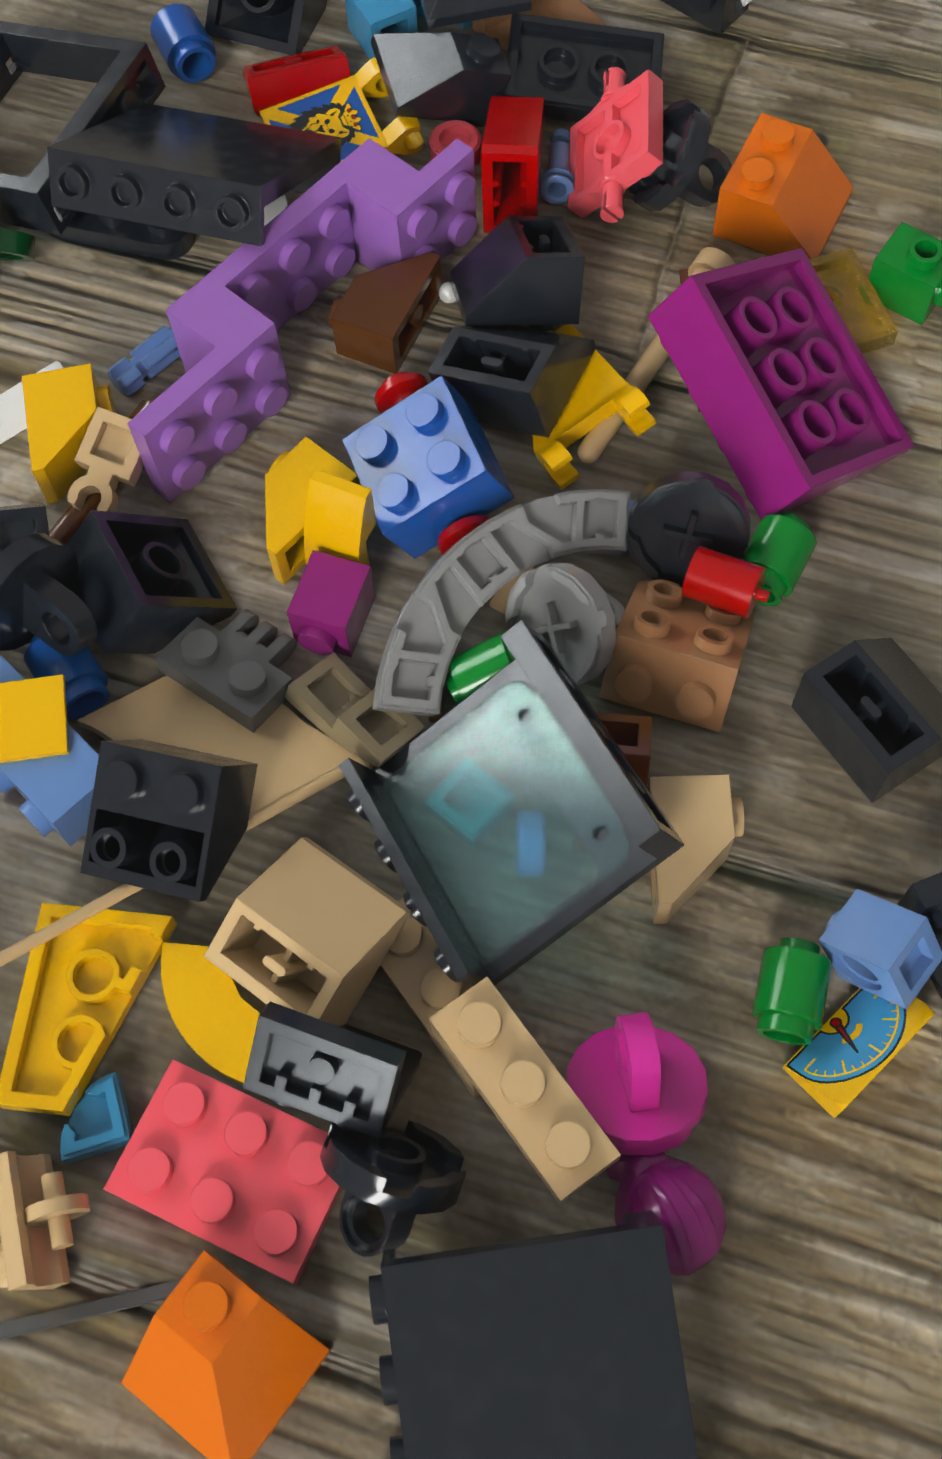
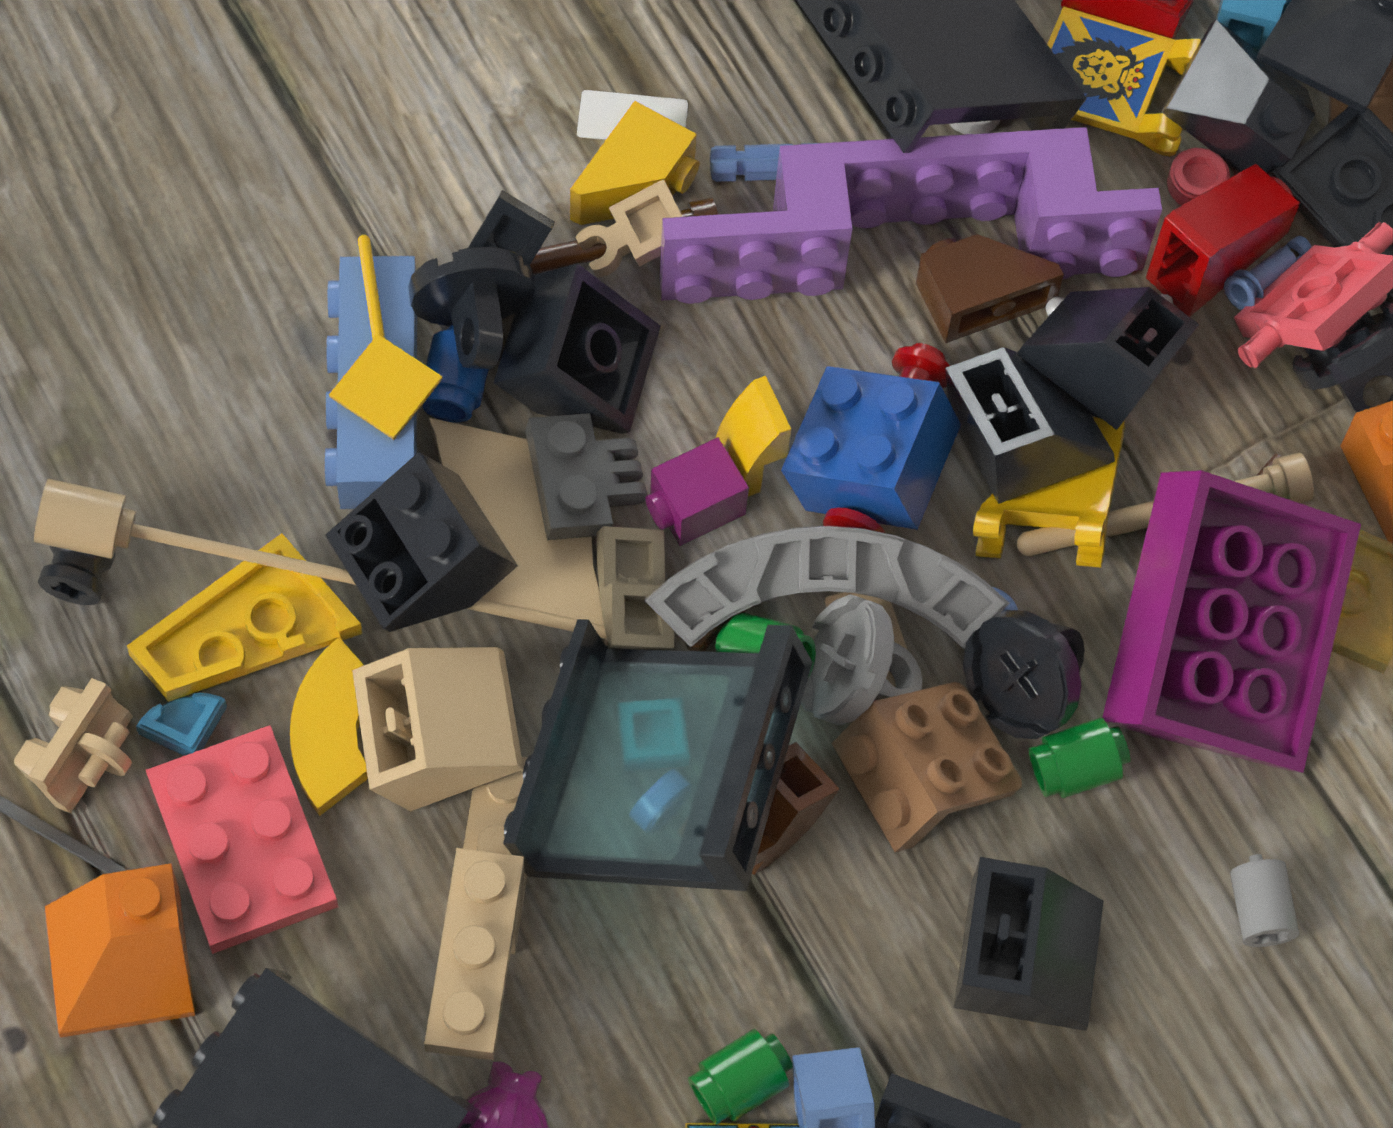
camera: 35 degrees right, 0 degrees up
bracket [243,1001,422,1139] -> none
yellow slope [265,437,360,585] -> none
black tile [320,1120,466,1257] -> none
dark pink tile [567,1011,708,1155] -> none
tan slope [647,774,744,924] -> none
red piece [682,546,771,618] -> none

